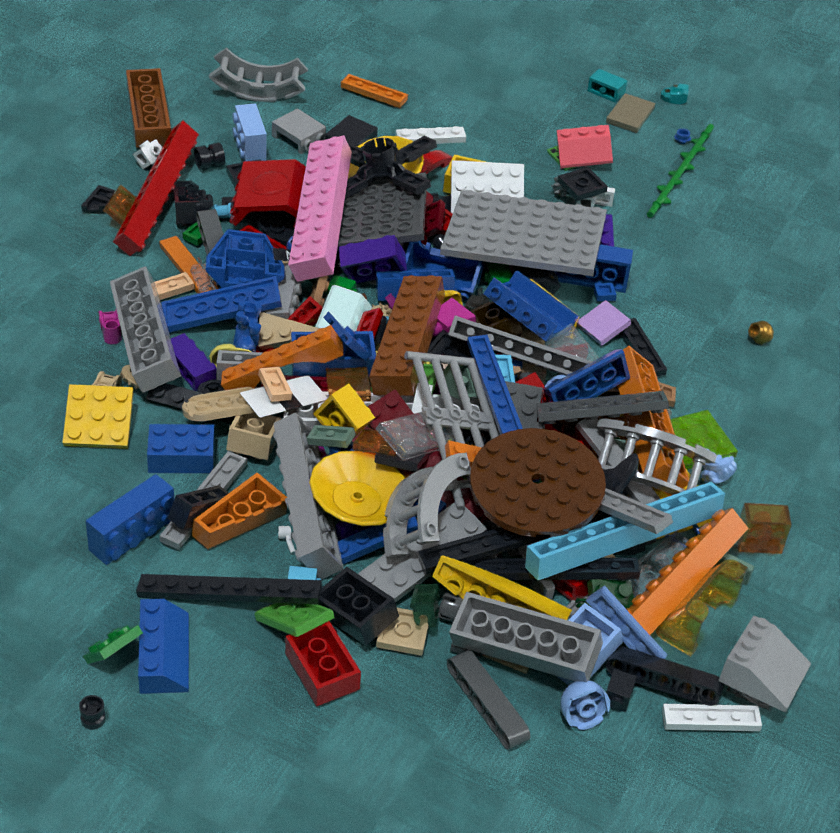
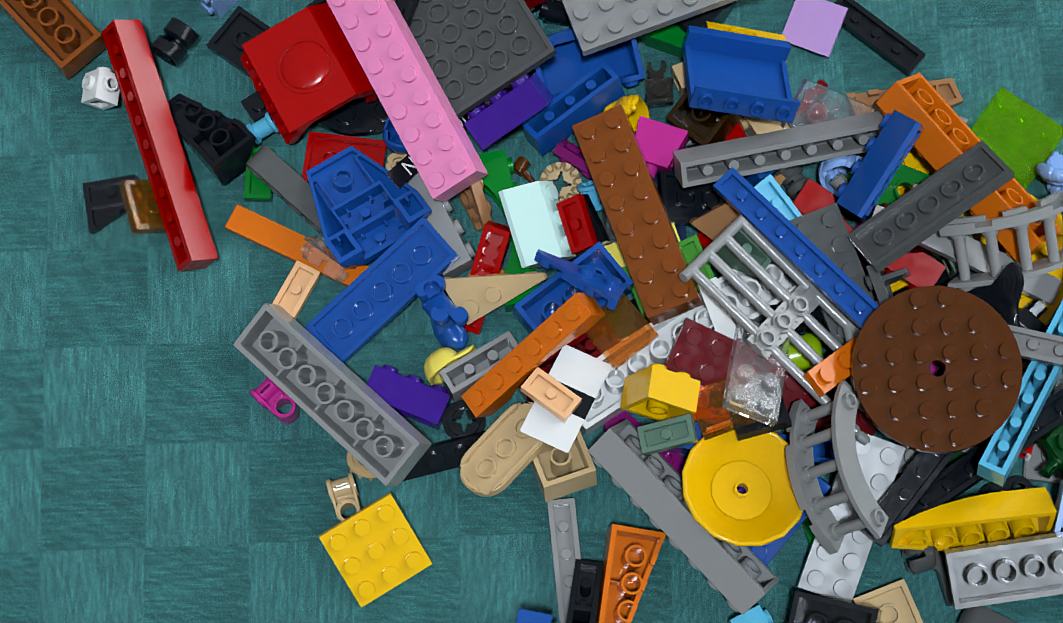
camera: 25 degrees left, 30 degrees up
blue brick [147,424,214,473] -> none
white hand [278,526,295,555] -> none
clear green hinge [410,584,440,627] -> none

